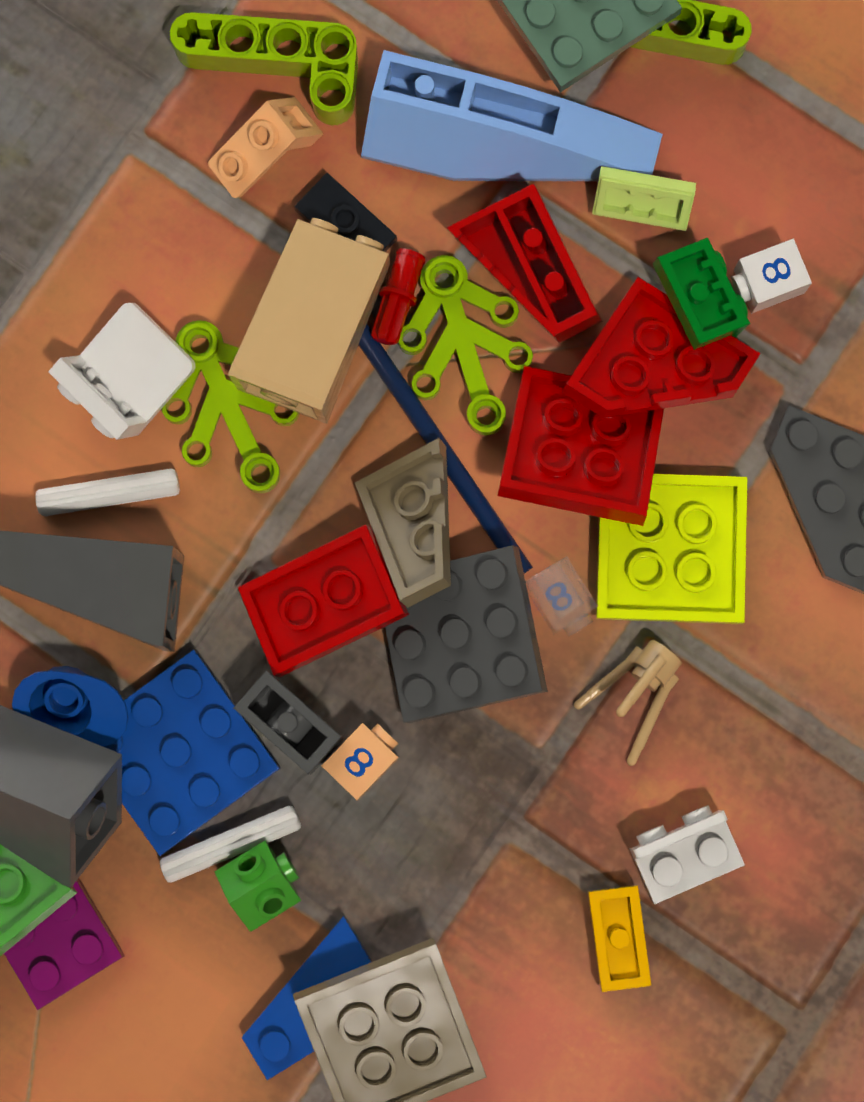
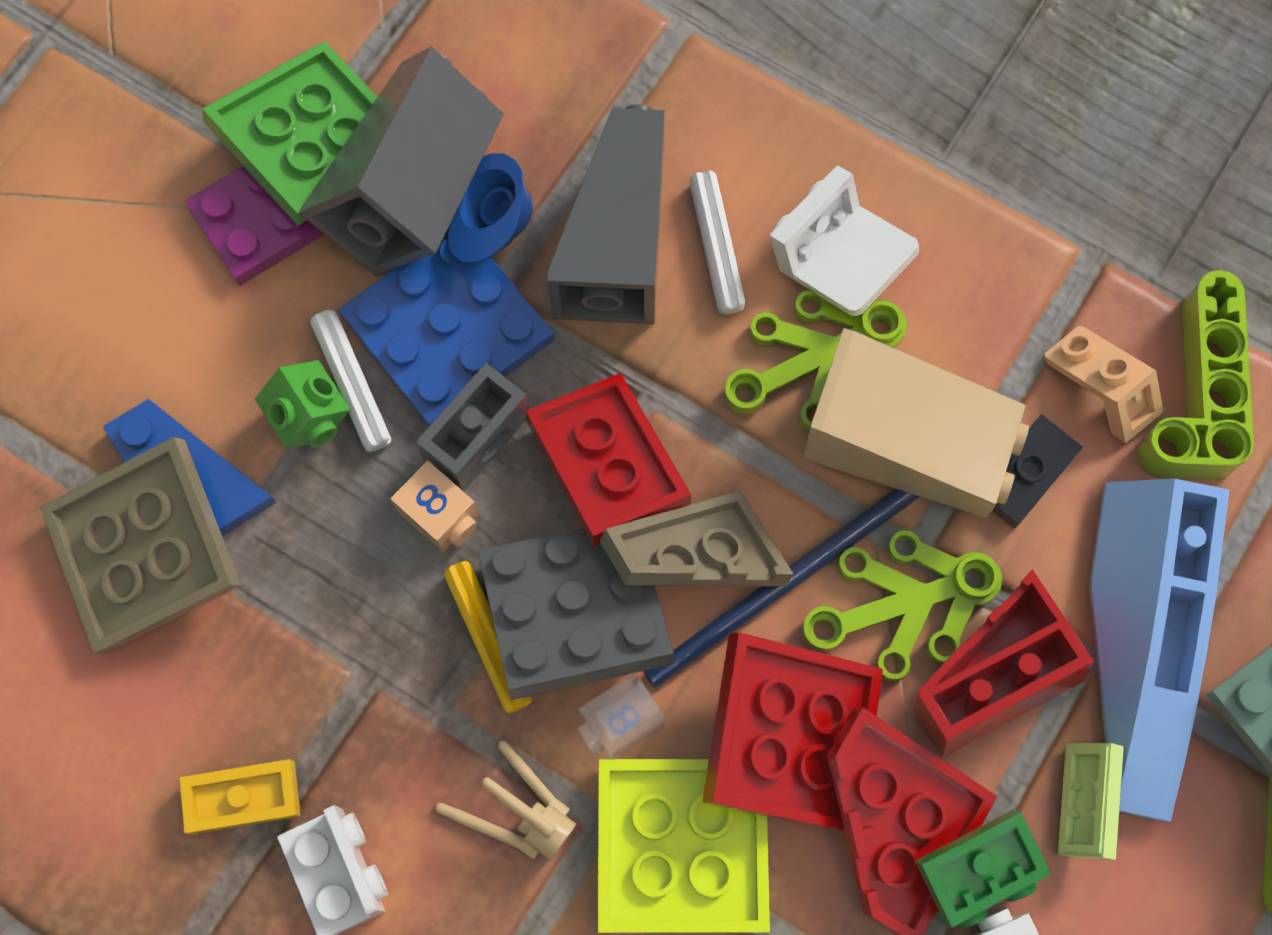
camera: 85 degrees right, 10 degrees down
red axle [371,248,426,346] -> none
none -> yellow axle [444,561,532,713]

